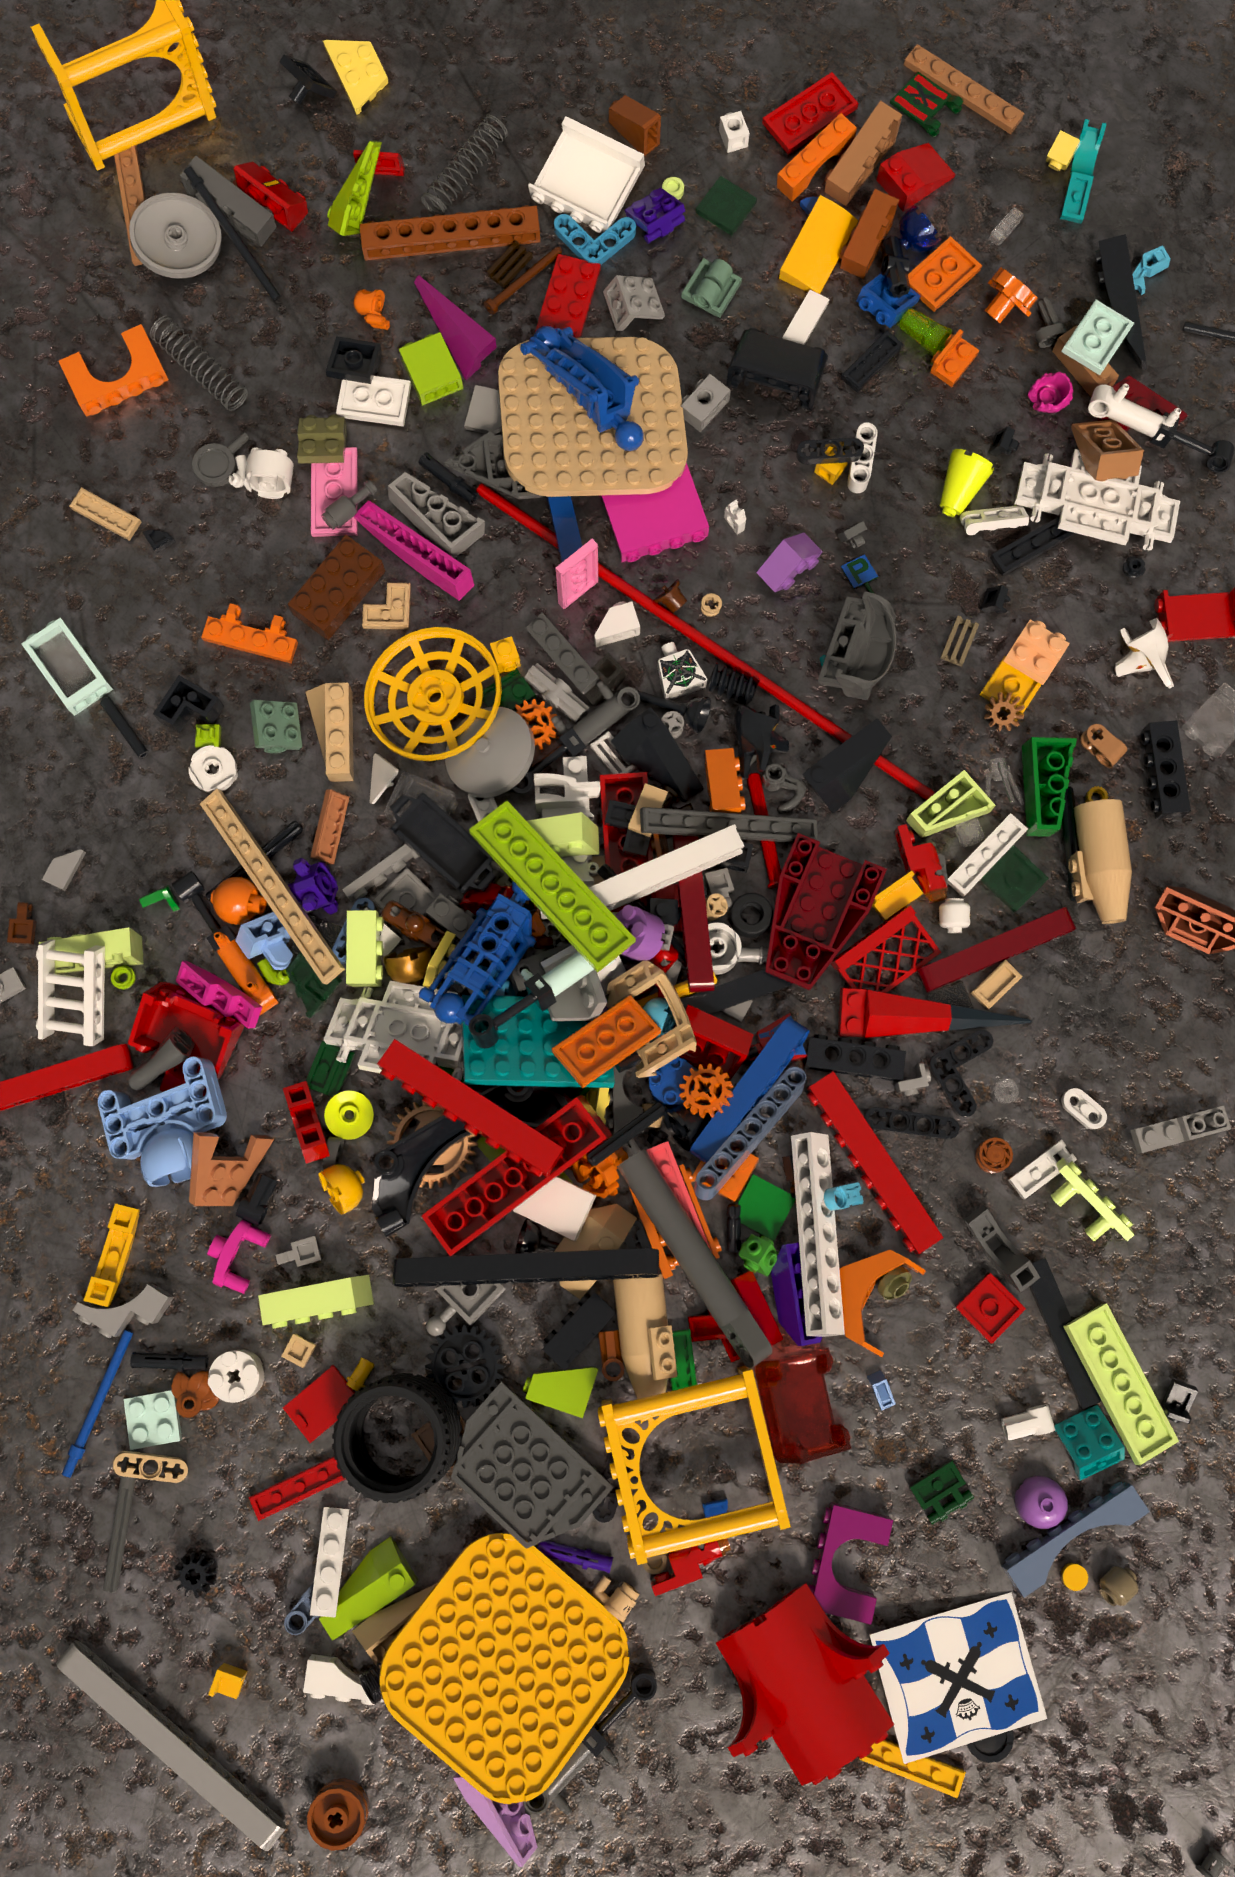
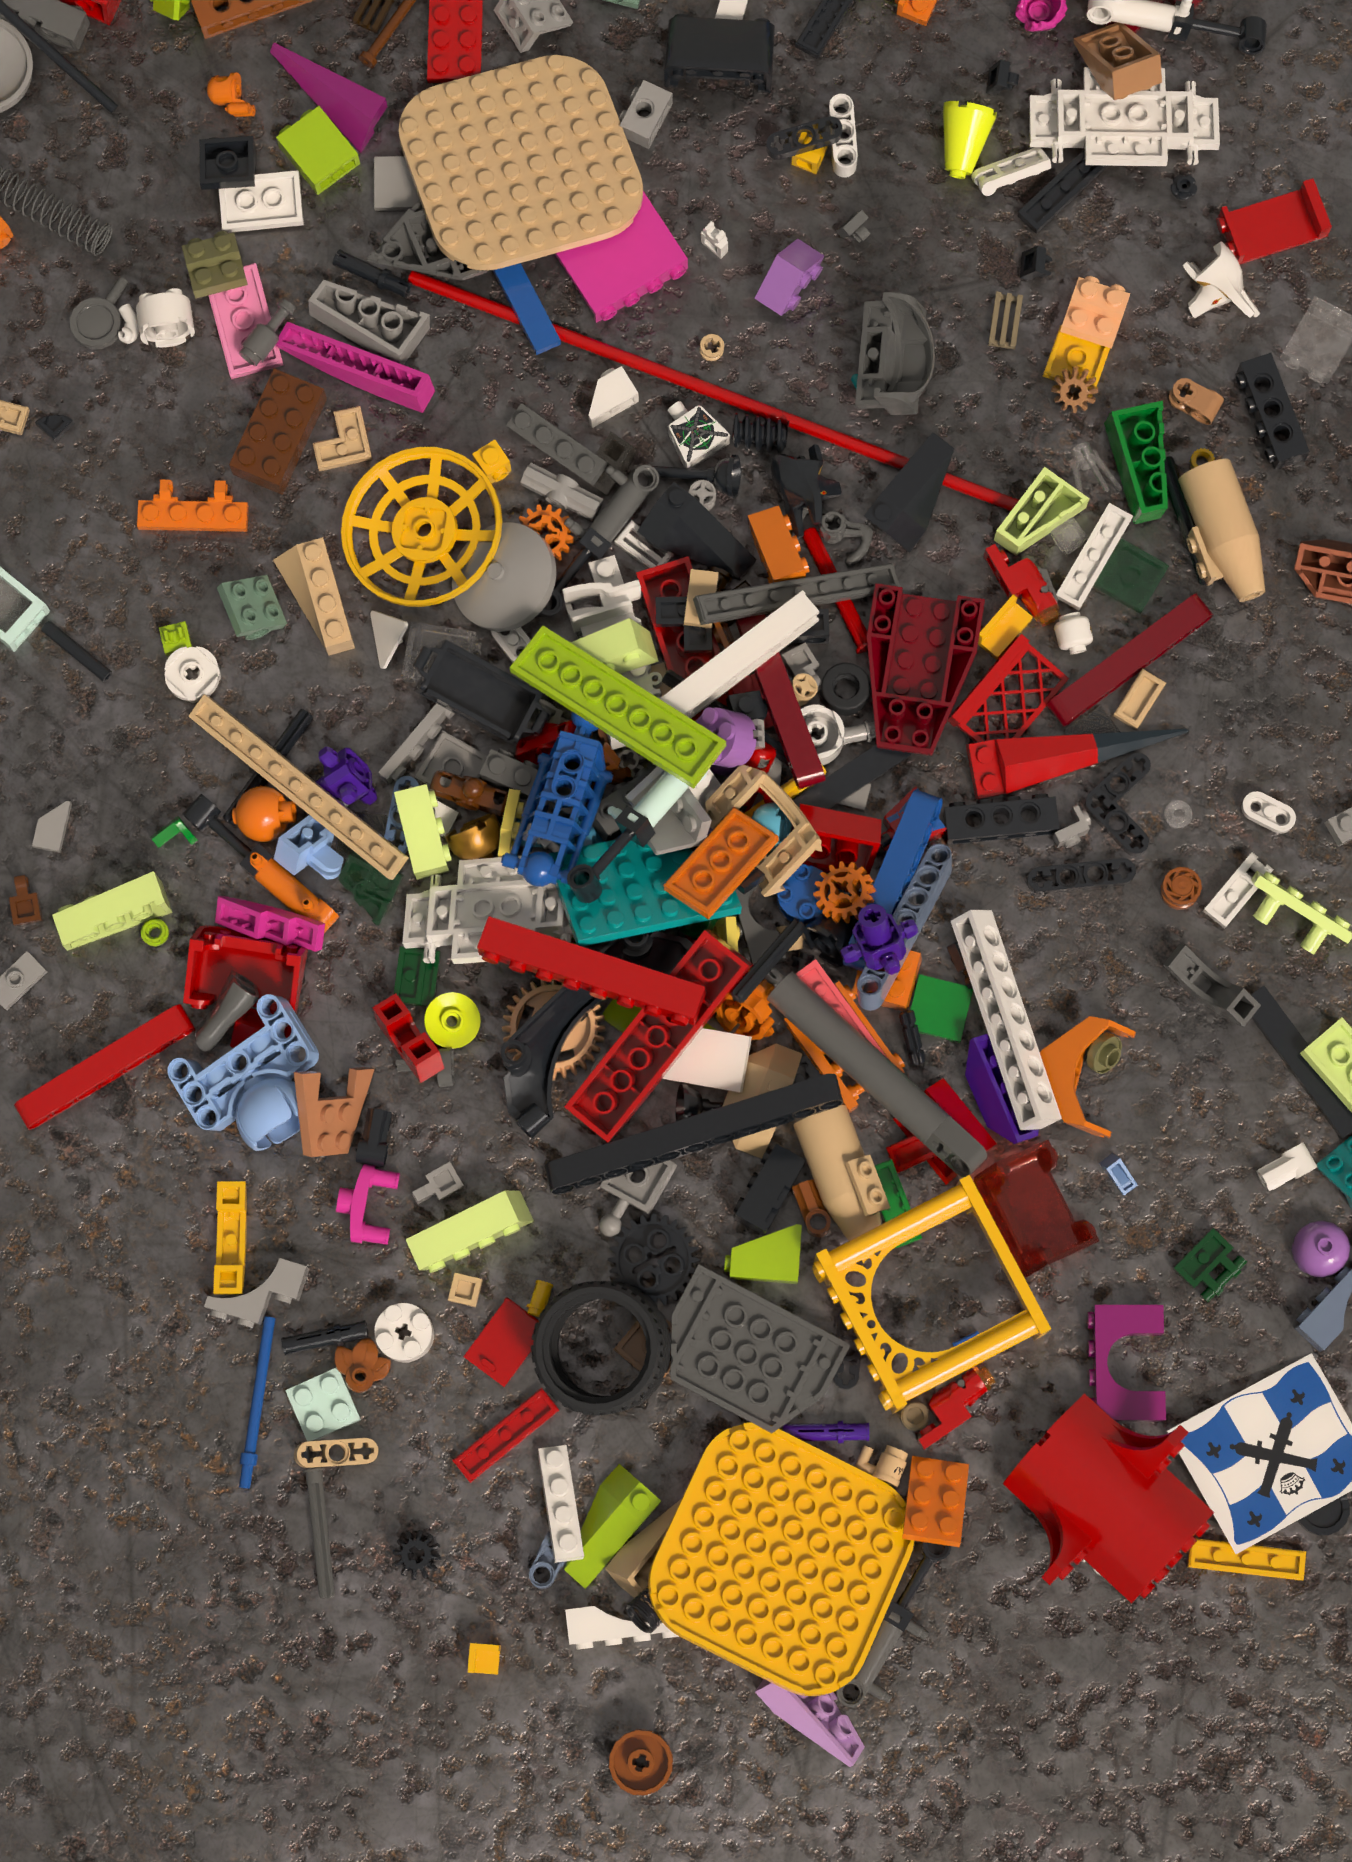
camera: 10 degrees left, 0 degrees up
white fence [36,939,105,1046] -> none
light grey beam [56,1640,287,1851] -> none
black brick [153,675,224,734] -> none
lime arm [257,959,290,986] -> none
nougat plate [310,789,350,865] -> none
yellow cylinder [318,1164,365,1215] -> none
dark green plate [482,668,536,711] -> none
blue piece [520,326,644,451] -> none
bright pink tile [556,539,598,609] -> none
reddish brown piece [654,579,687,613] -> none
bright green brick [739,1234,778,1277] -> none
red brick [806,1071,944,1254] -> none
medium azure piece [824,1182,864,1211] -> none
piece [841,554,878,594] -> none
red plate [954,1272,1026,1344] -> none
none -> dark purple piece [840,904,919,975]
none -> orange plate [902,1456,969,1547]

